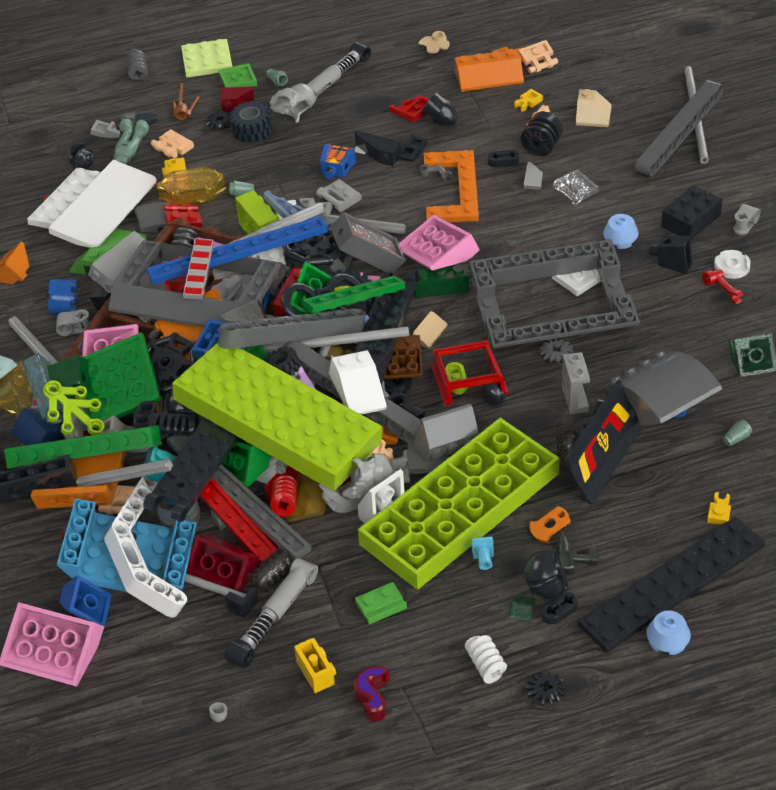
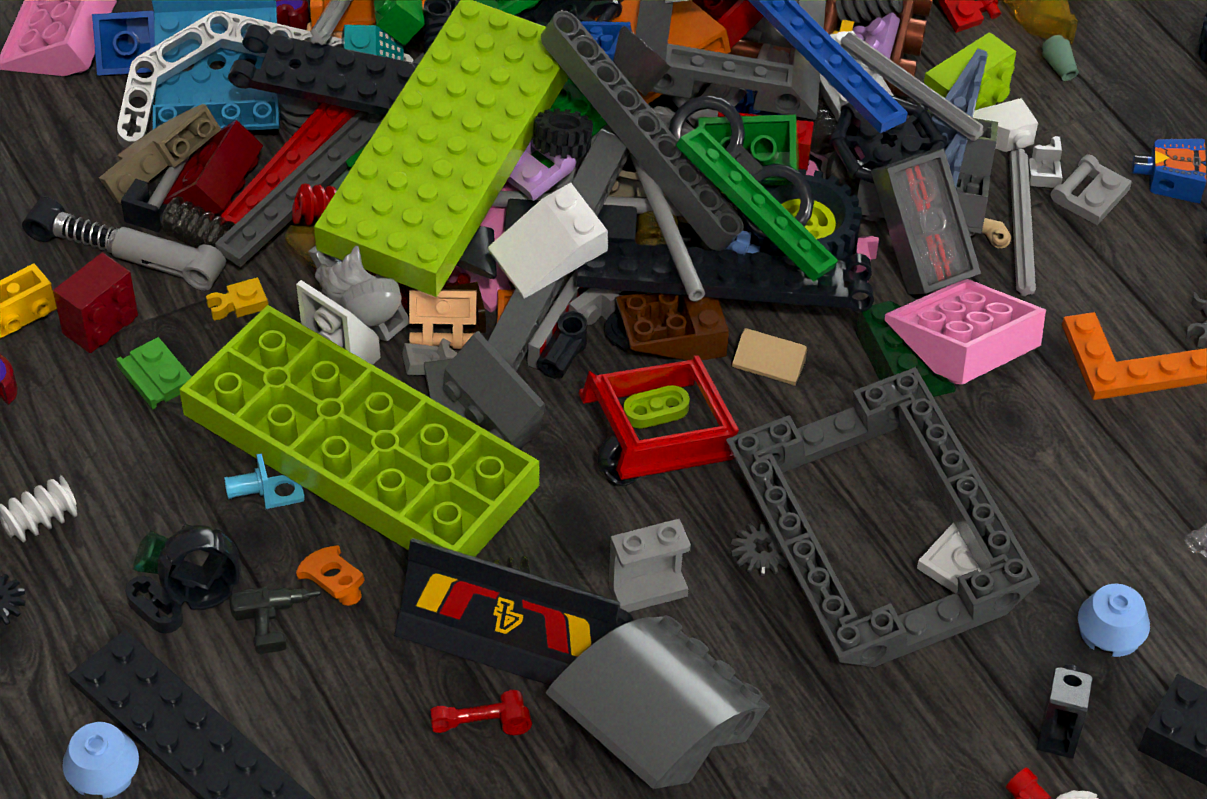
camera: 75 degrees right, 5 degrees up
none -> dark red piece [53,252,138,353]
none -> dark tan slope [99,104,221,204]
none -> yellow plate [206,277,268,320]
none -> red brick [430,690,532,735]

